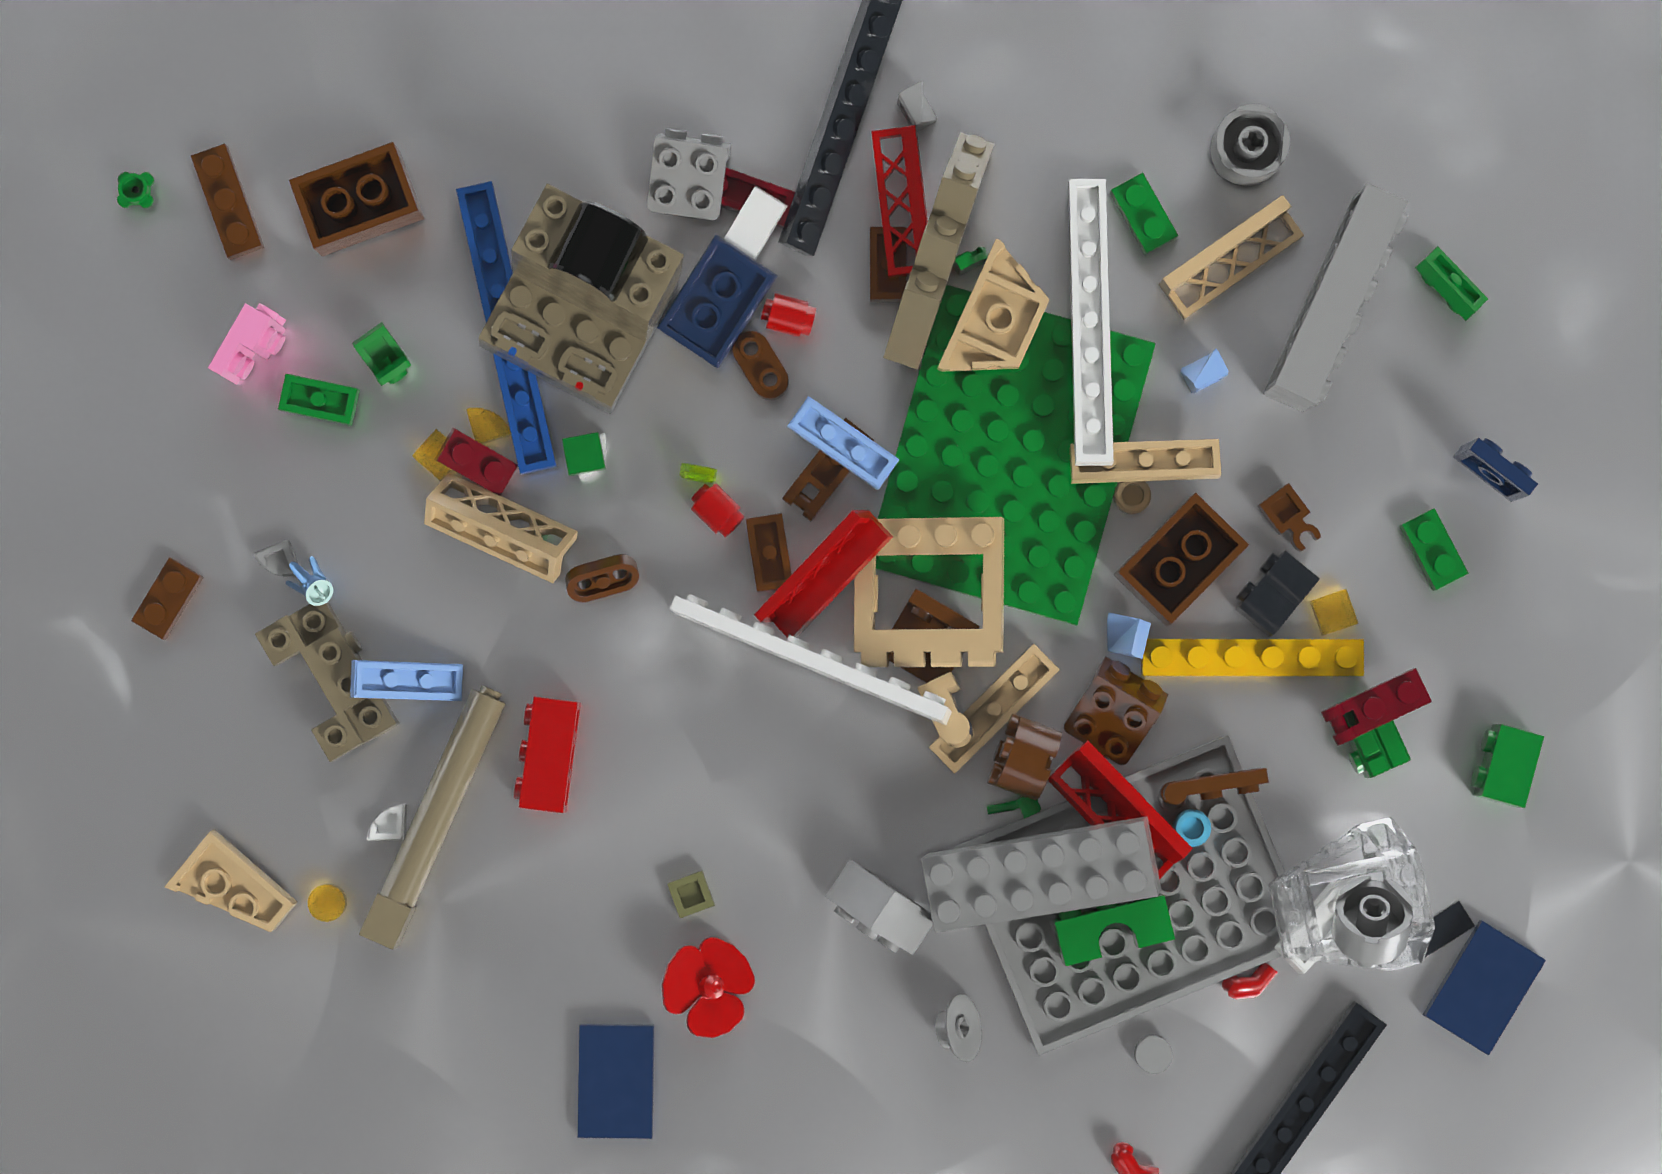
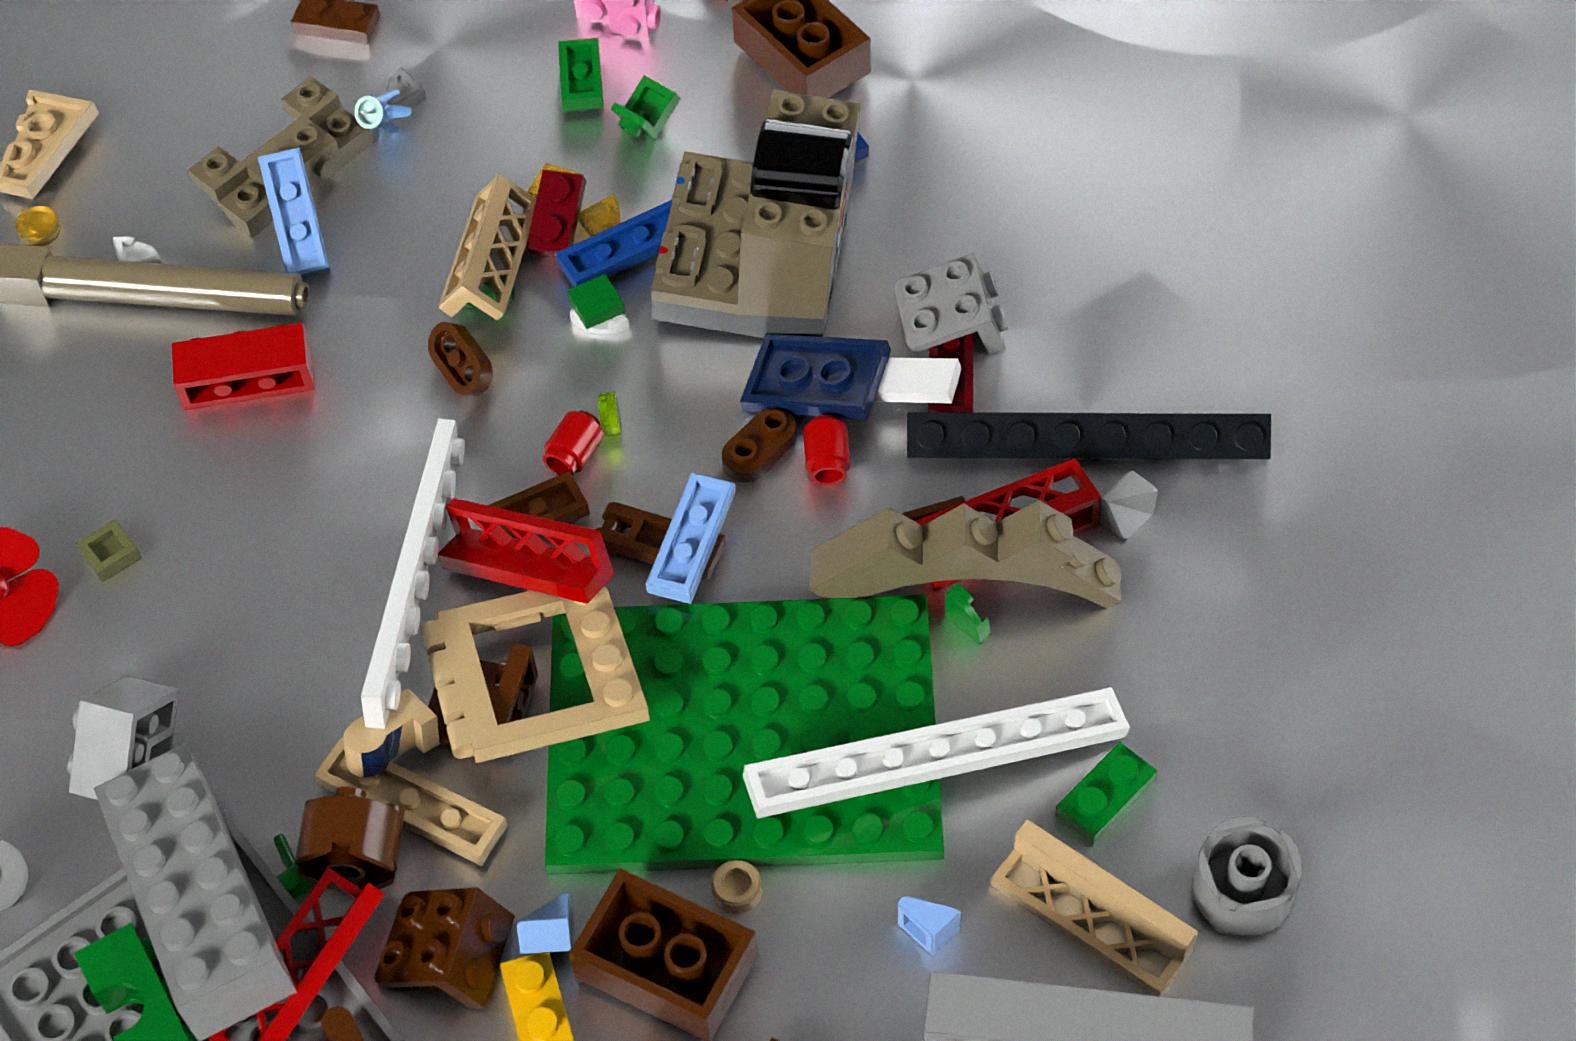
camera: 75 degrees right, 30 degrees down
tan wing [937,239,1050,372] -> none
tan plate [1069,439,1221,484] -> none

